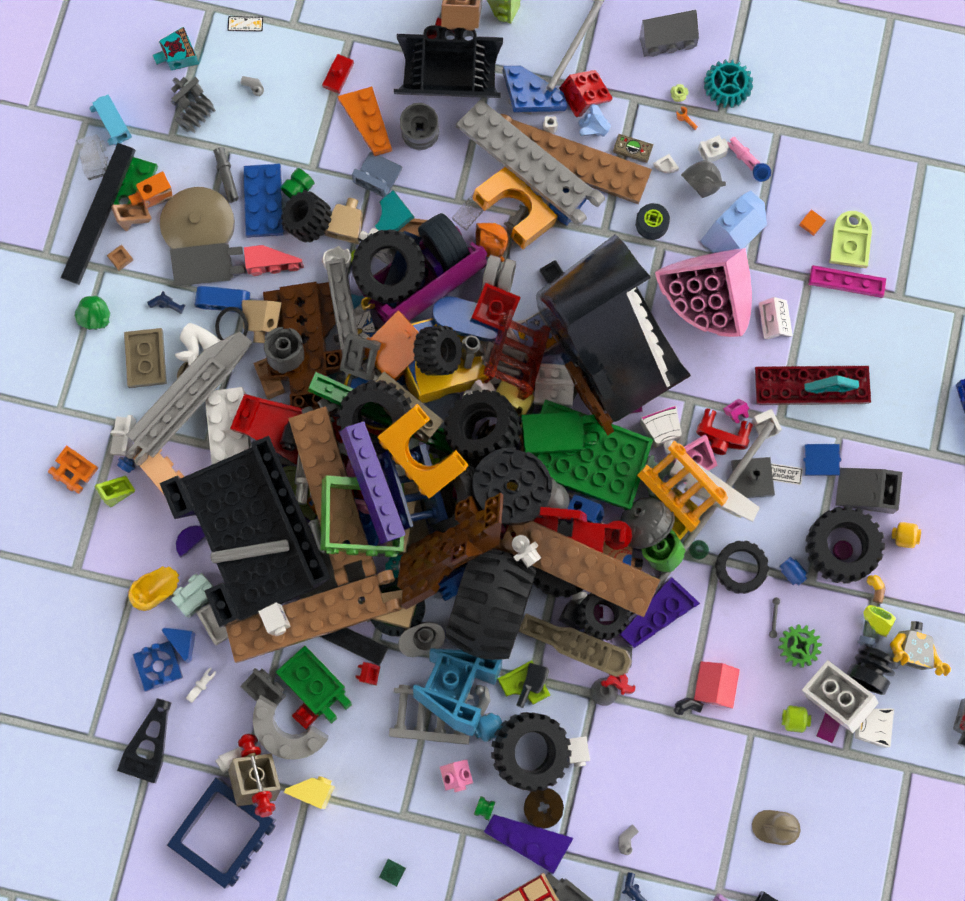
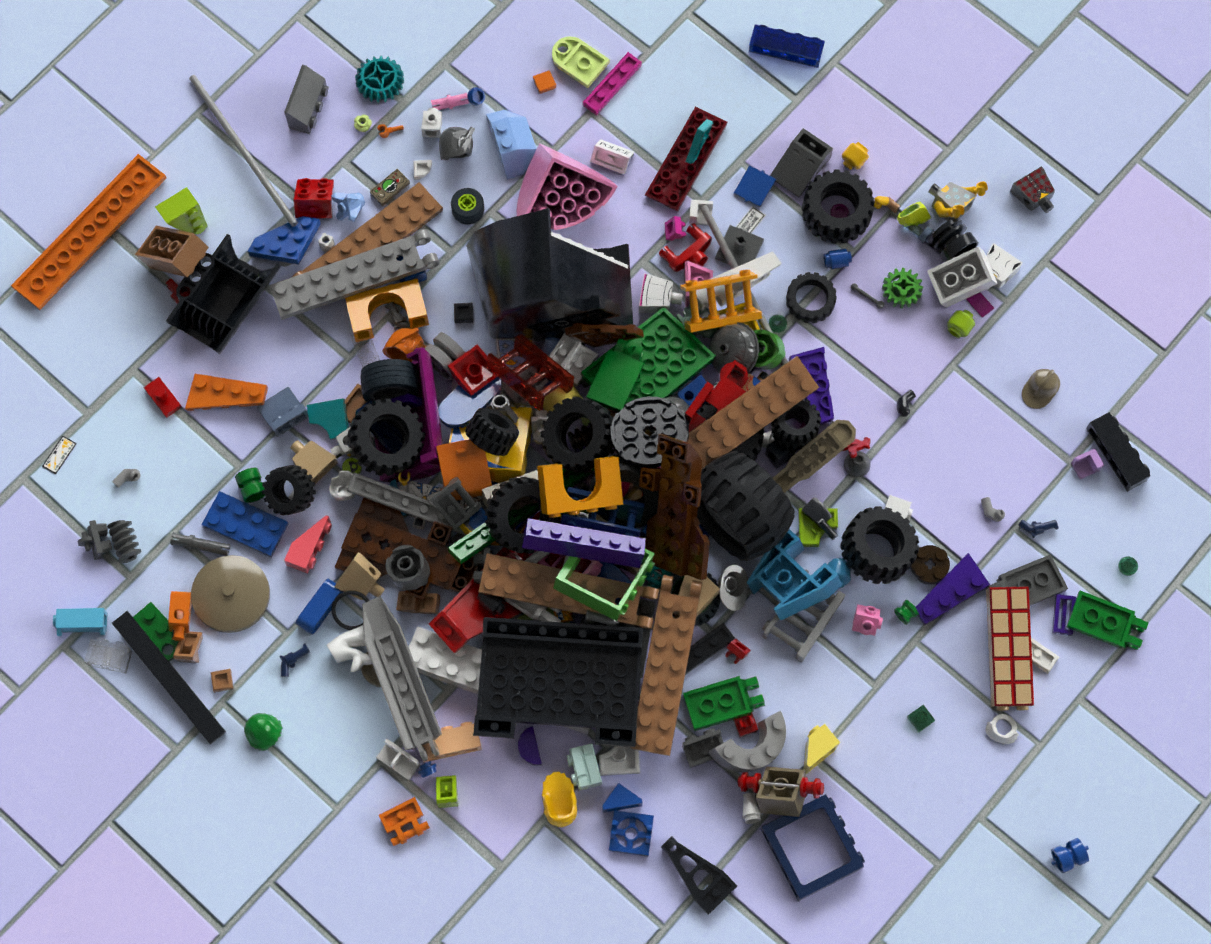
camera: 65 degrees left, 5 degrees down
dark tan plate [124,328,167,388] -> none
teal torso [153,27,199,70] -> none
dark grey tile [170,243,246,286] -> none
white piece [186,668,216,703] -> none
light grey axle [211,540,289,563] -> none
white brick [258,602,291,636] -> none
dark grey wheel [400,103,439,150] -> none
light grey arm [474,685,490,716] -> none
white hips [512,535,541,568] -> none
coral slope [694,661,740,709] -> none

